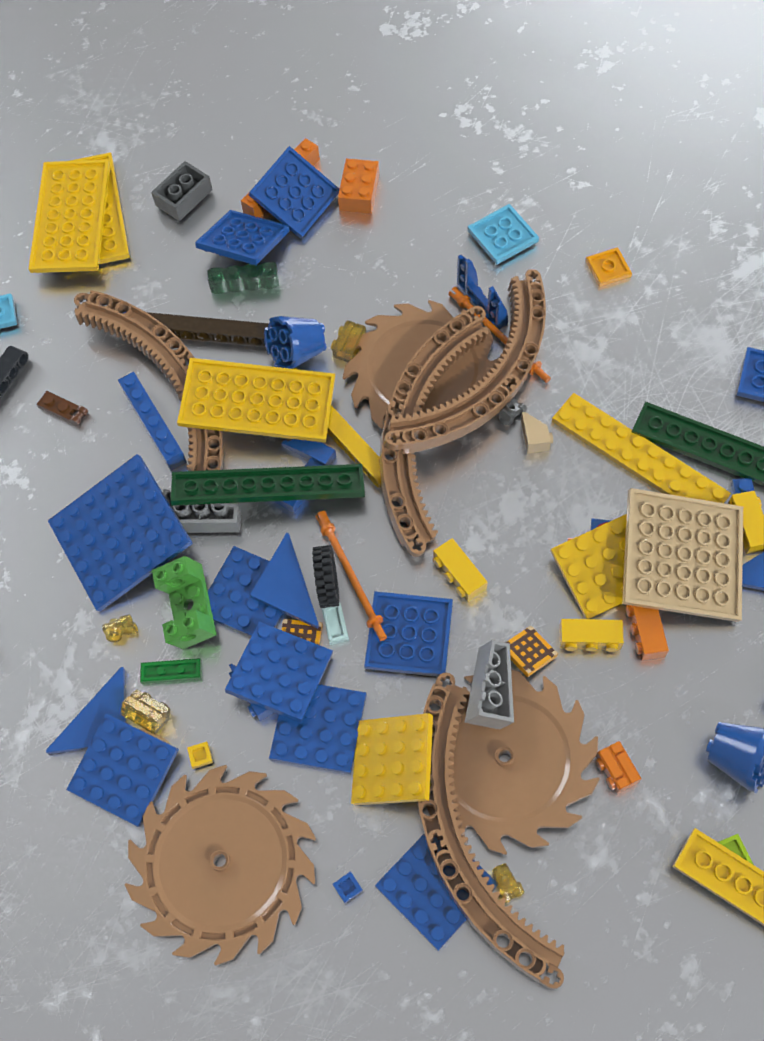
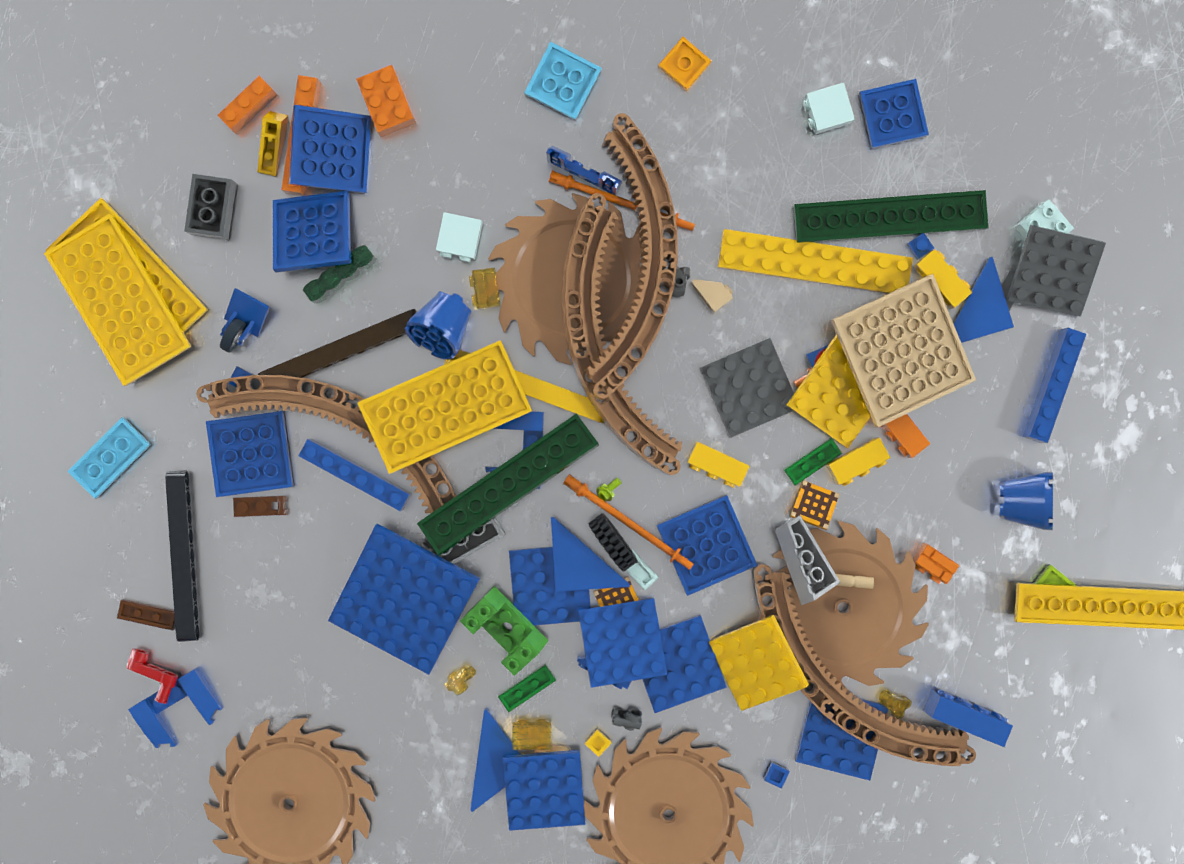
camera: 30 degrees left, 25 degrees up
none -> blue plate [206,411,294,497]
none -> orange brick [217,76,277,134]
none -> blue plate [220,288,269,353]
none -> yellow slope [257,111,288,176]
none -> light aqua brick [436,212,483,262]
none -> lime plate [596,477,622,501]
none -> dark grey plate [611,707,642,731]
none -> dark grey plate [700,338,794,438]
none -> green tile [784,438,843,486]
none -> light aqua brick [803,83,855,134]
none -> tan piece [836,574,874,589]
none -> blue brick [923,689,1013,747]

